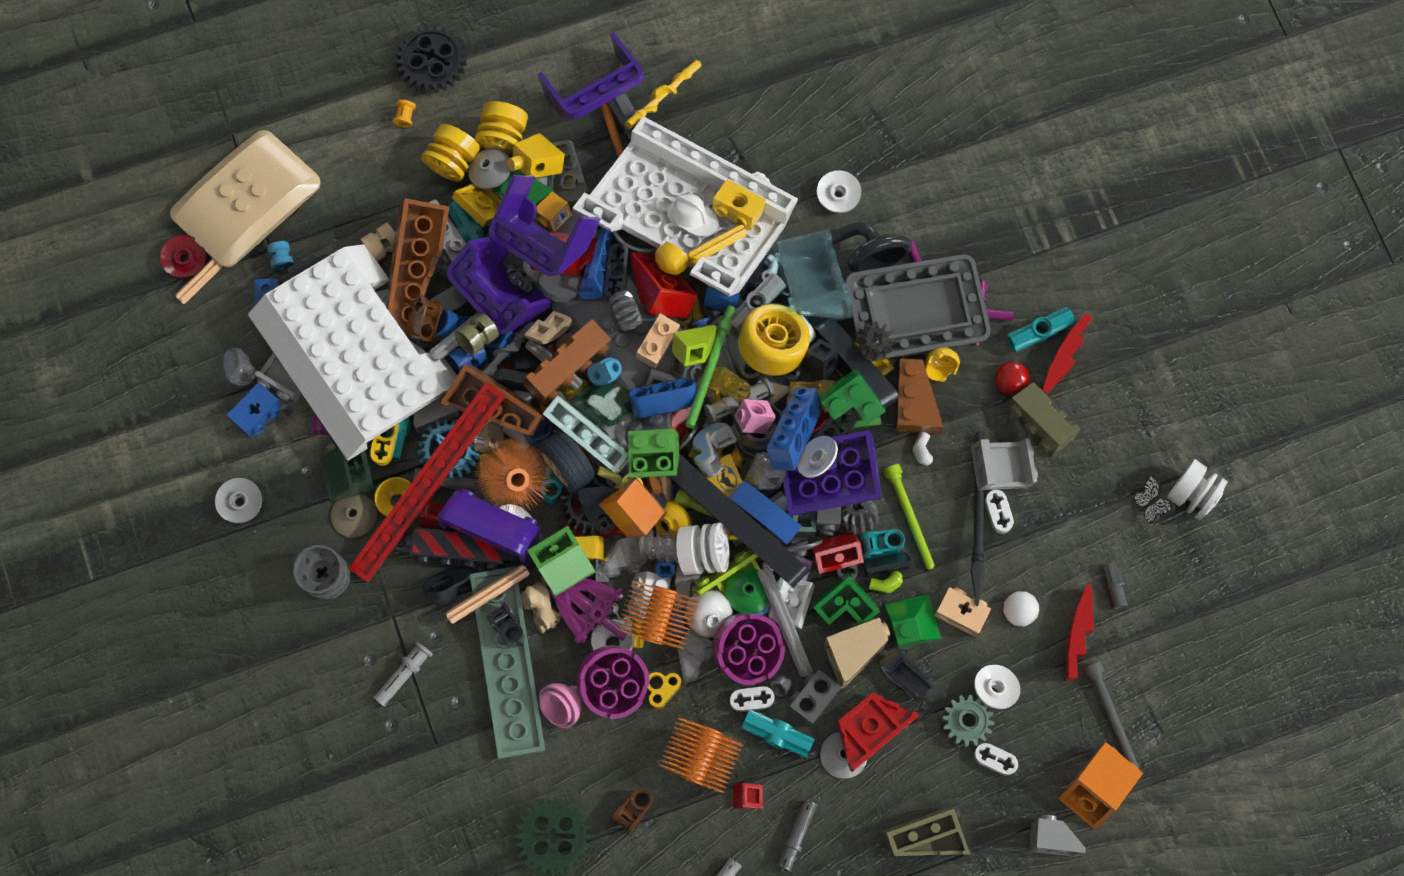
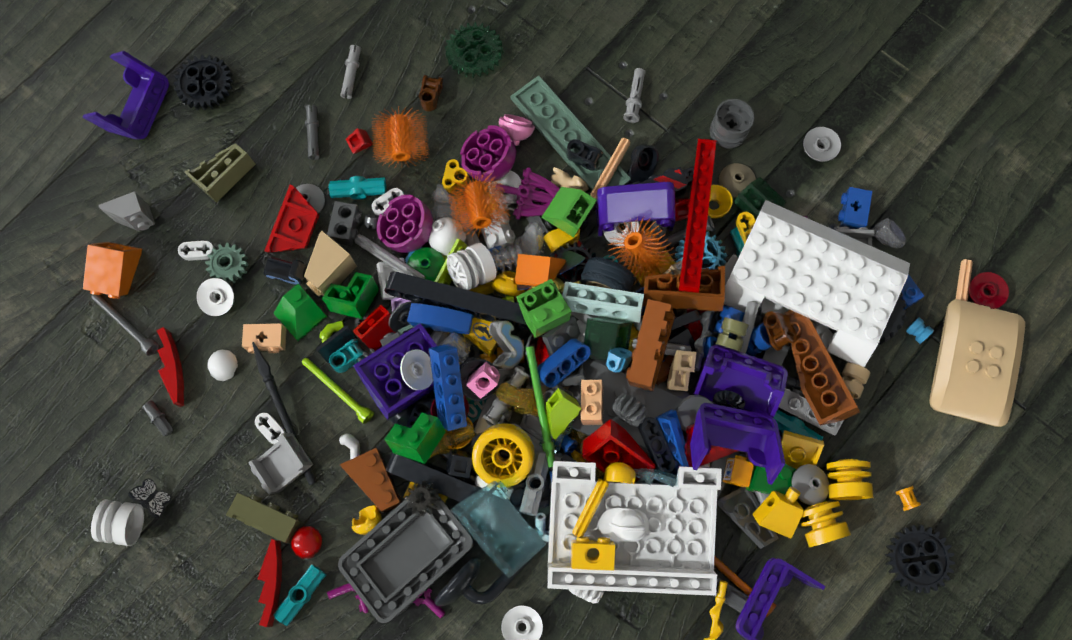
camera: 160 degrees right, 0 degrees up
none -> clear light blue slope [635,468,677,487]

